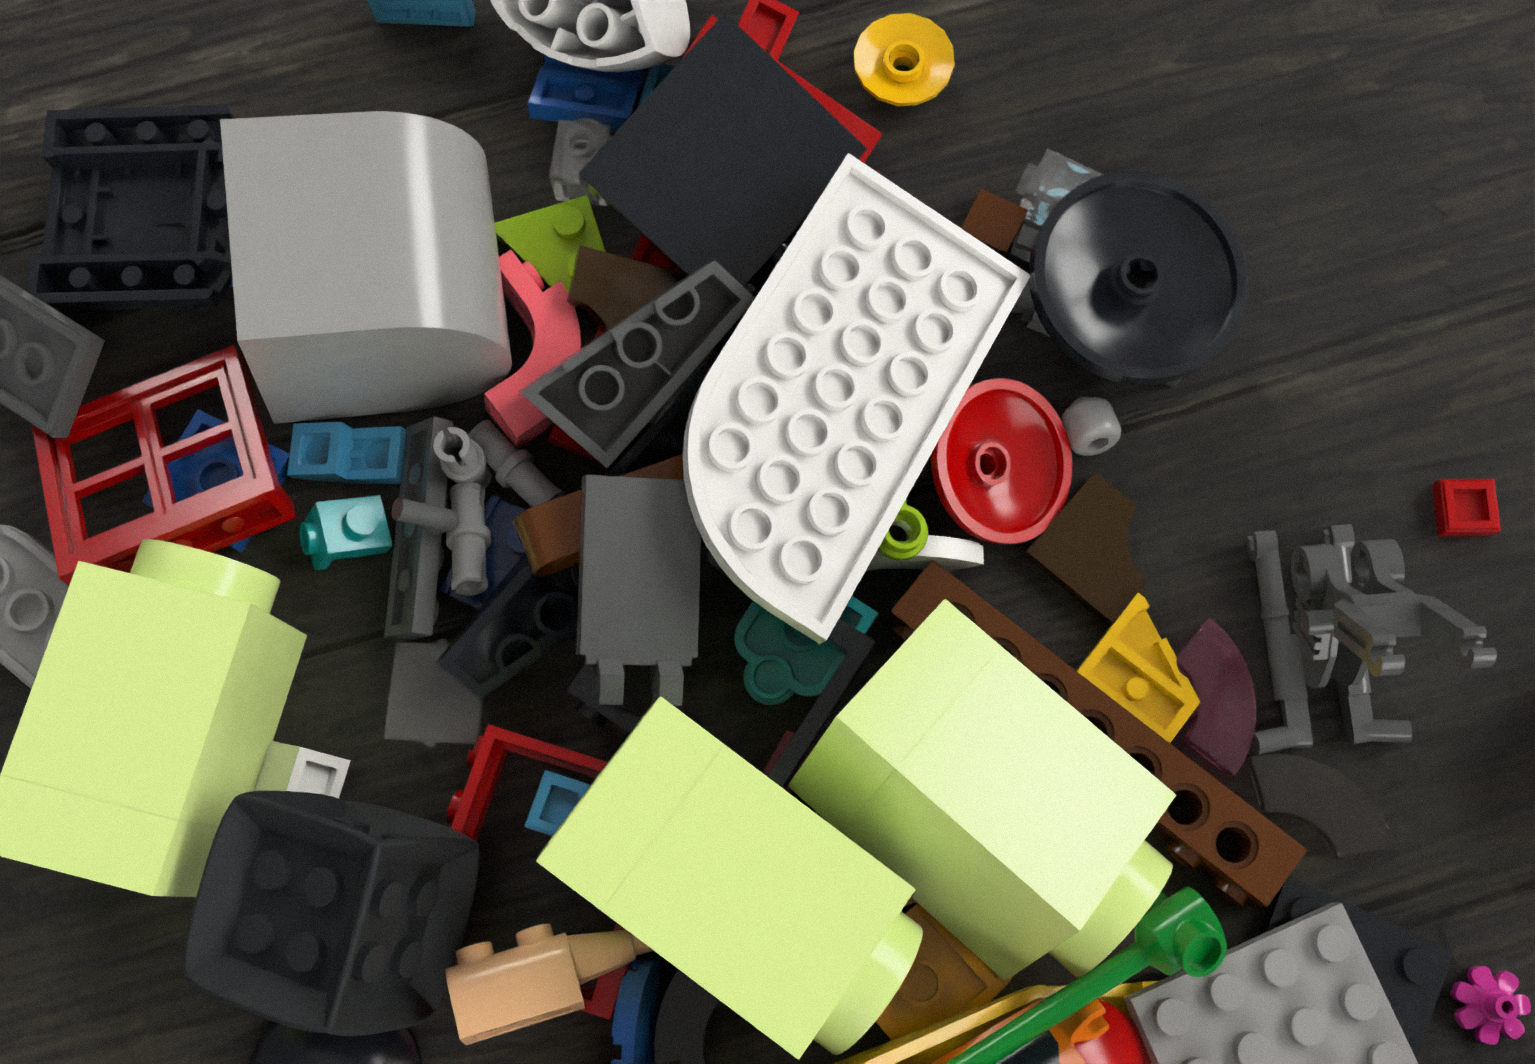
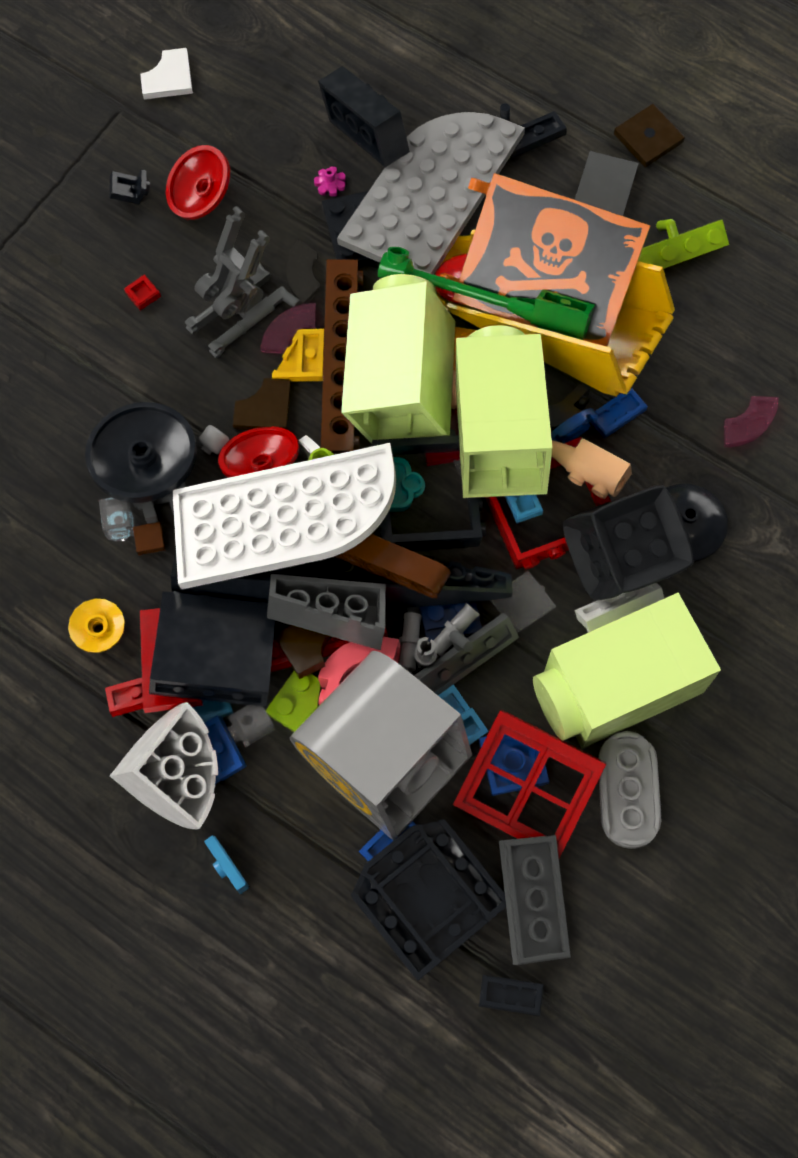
camera: 130 degrees left, 5 degrees down
teal bracket [299,495,393,571] -> none
dark grey tile [576,475,701,706] -> none

